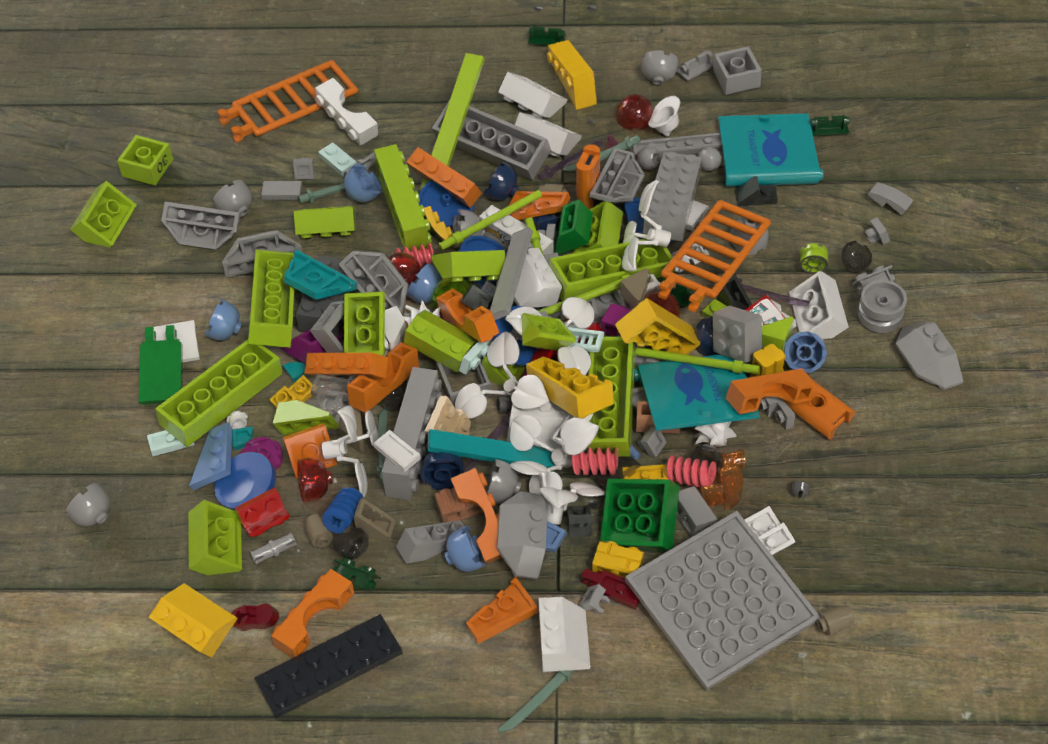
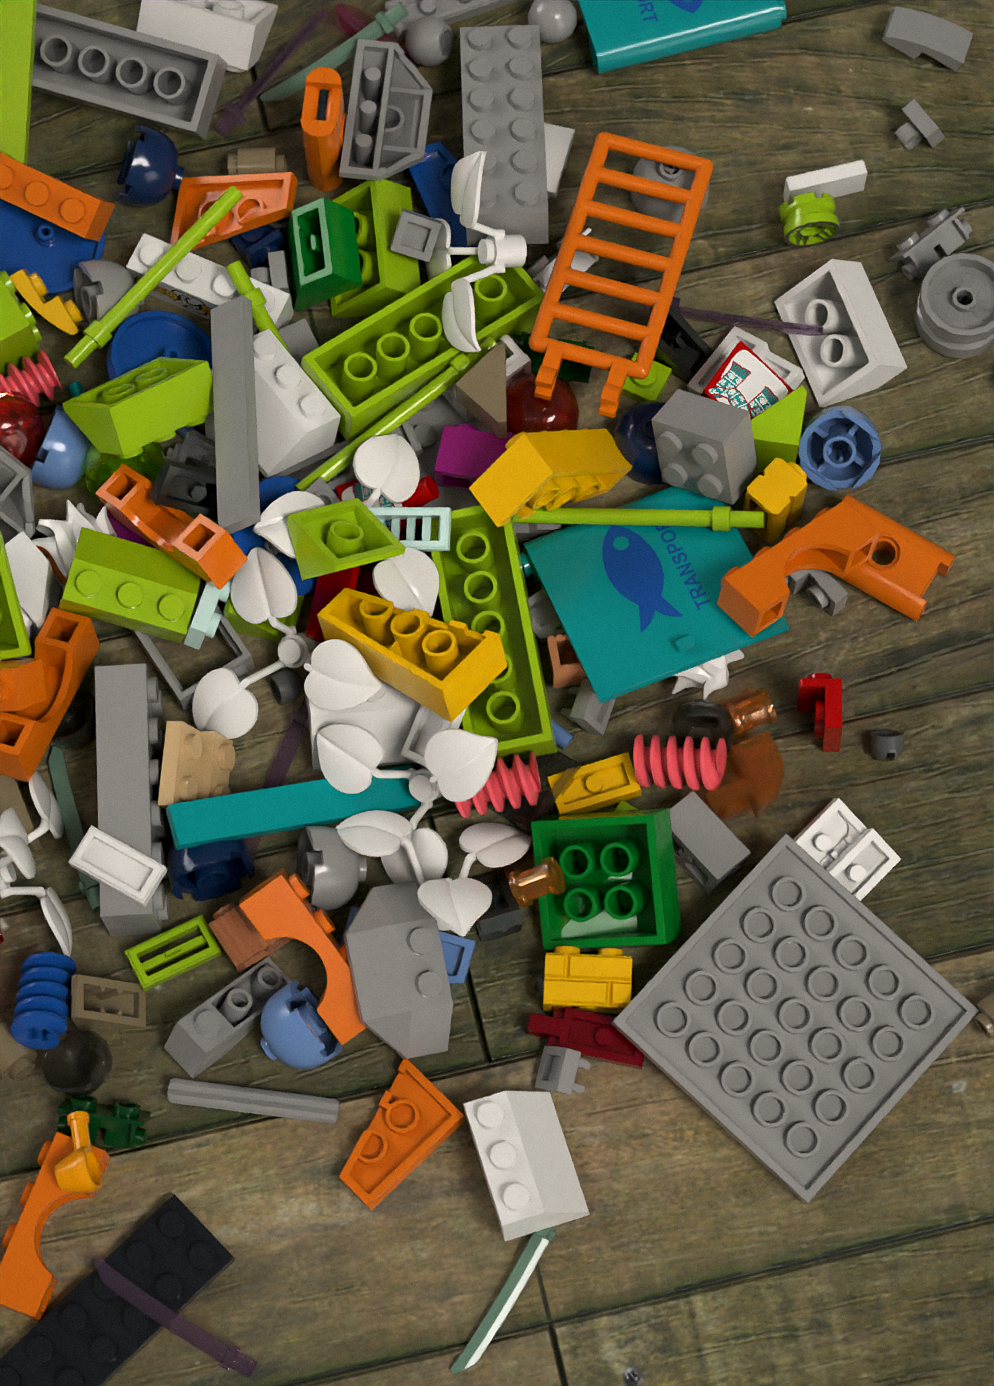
camera: 15 degrees left, 20 degrees up
pearl dark grey slope [736,176,778,206] -> none
clear smoke hair [841,240,872,273] -> none
none -> light orange bar [55,1111,102,1193]
none -> clear purple sword [94,1258,257,1378]
none -> lime tile [124,915,221,993]
none -> light grey axle [167,1078,340,1124]
none -> light grey tile [390,208,442,262]
none -> clear orange bush [509,856,566,907]
none -> white tile [783,160,867,205]
none -> red bracket [797,673,842,752]

